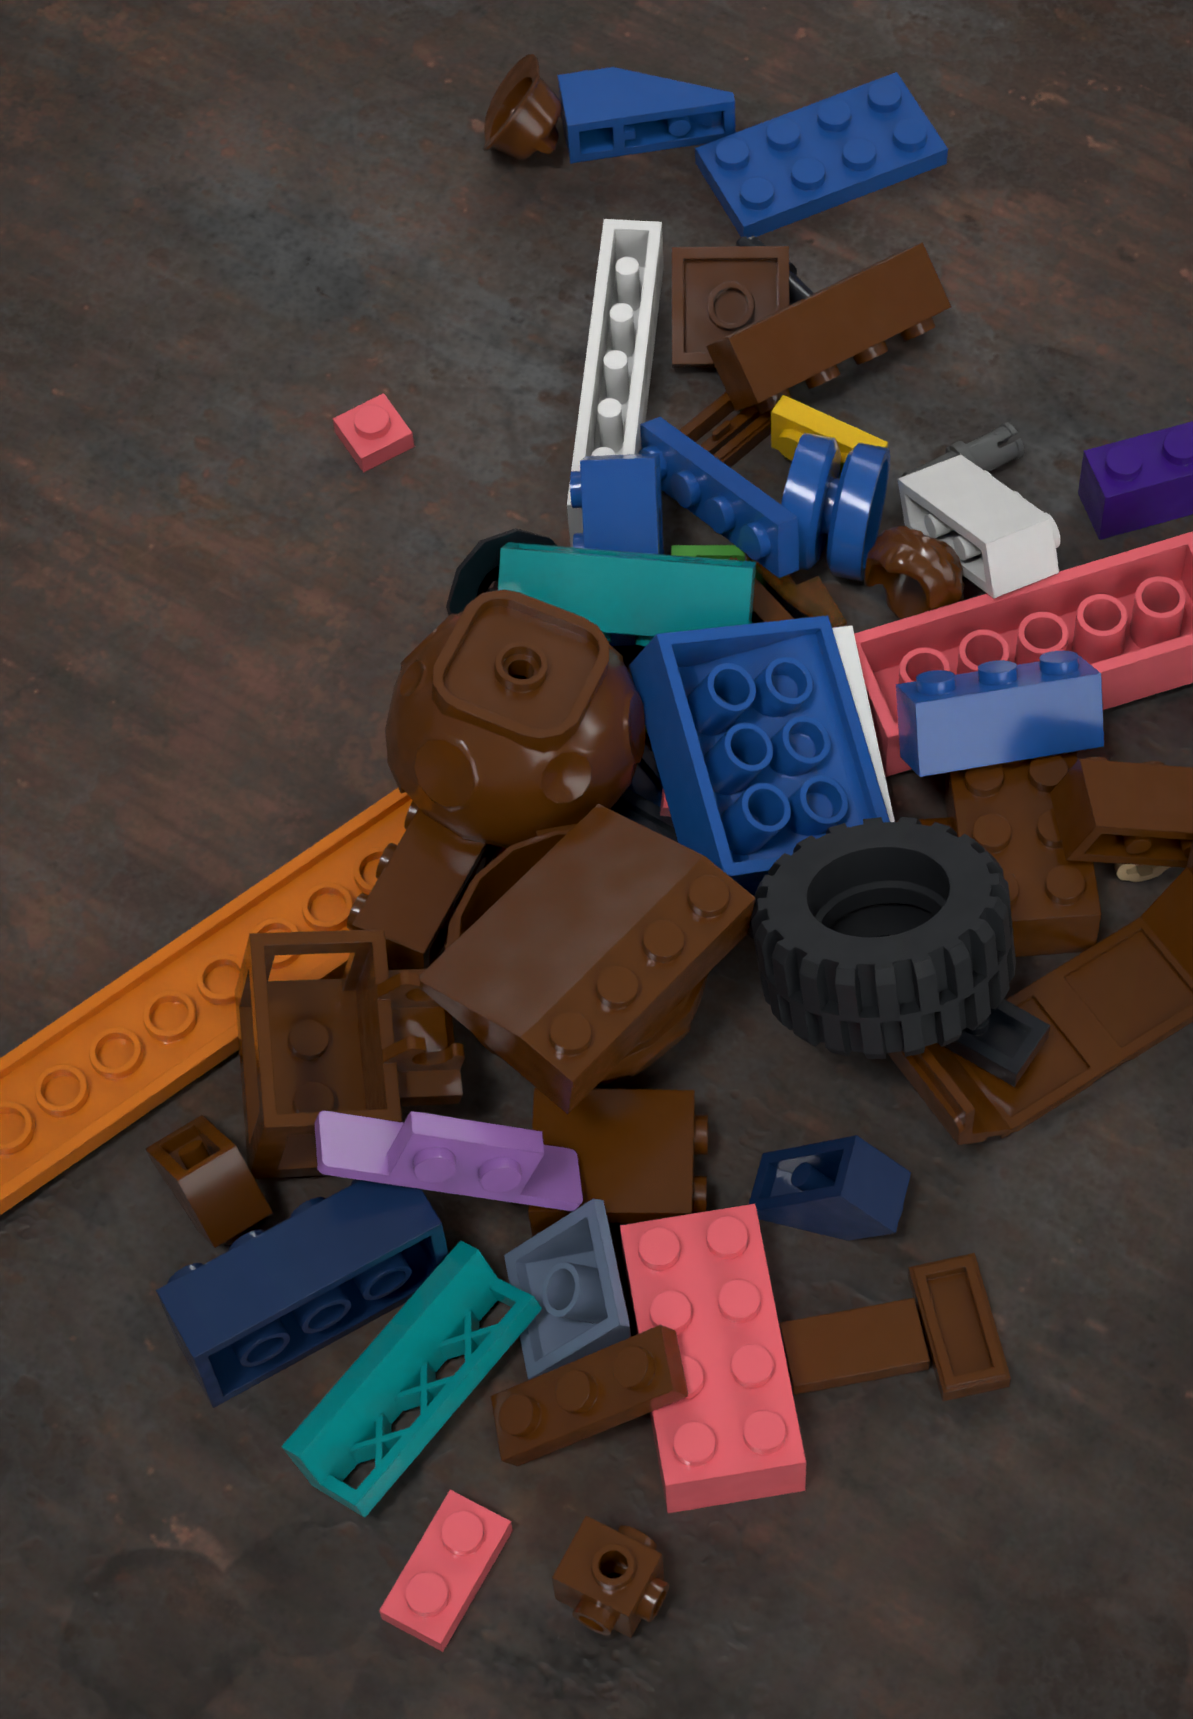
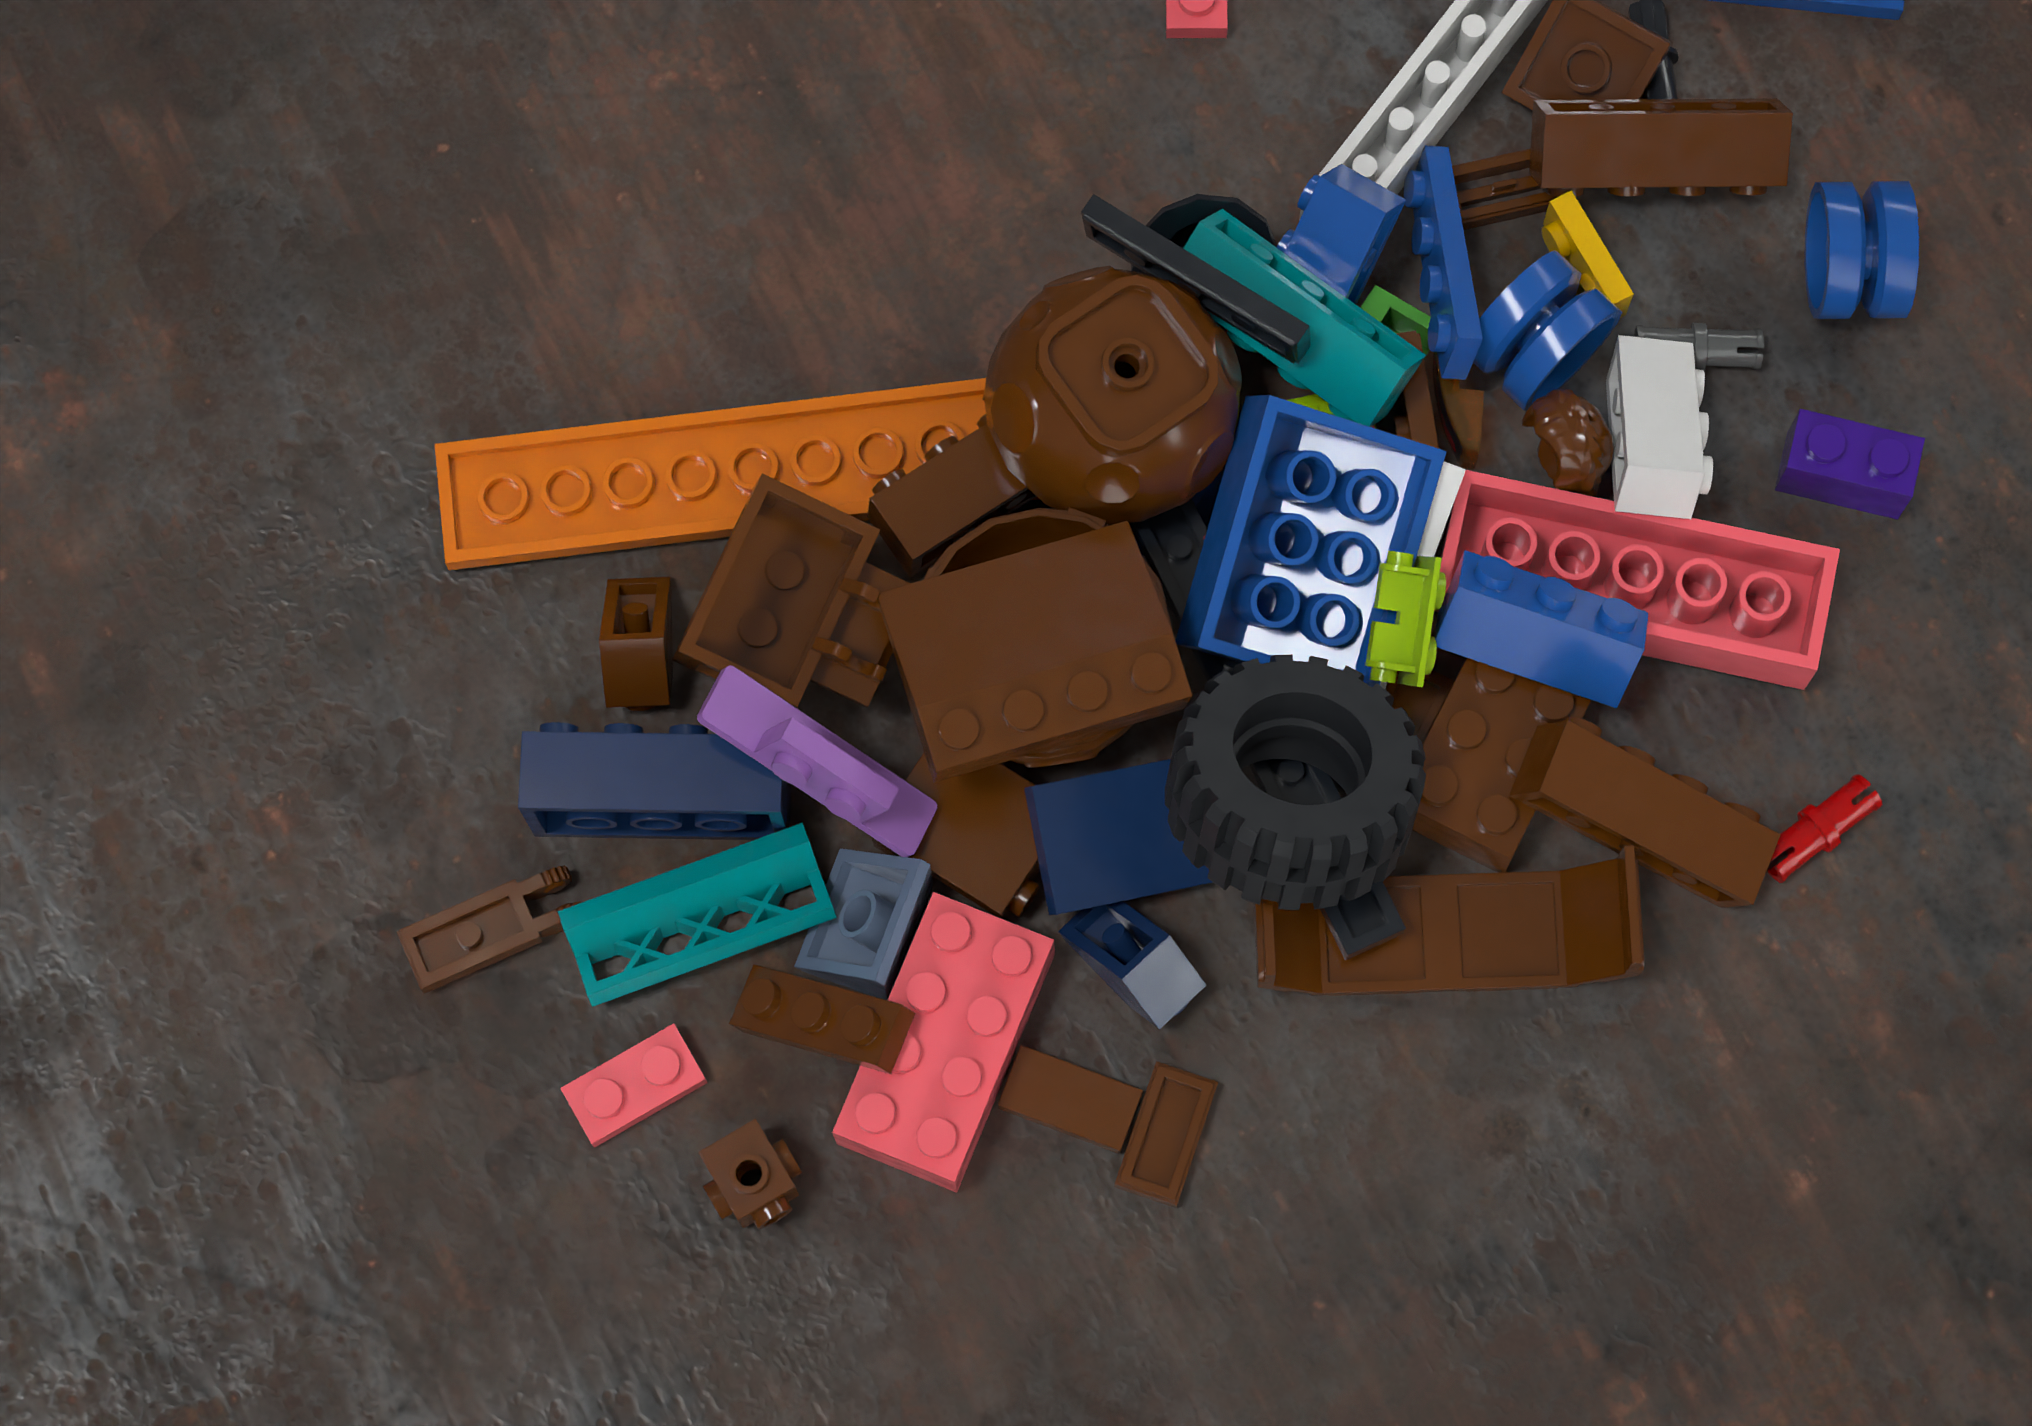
camera: 30 degrees right, 15 degrees up
none -> reddish brown hinge [397,865,582,994]
none -> dark blue tile [1024,759,1212,916]
none -> black tile [1081,194,1311,364]
none -> lime hinge [1365,551,1446,687]
none -> blue wheel [1804,181,1919,319]

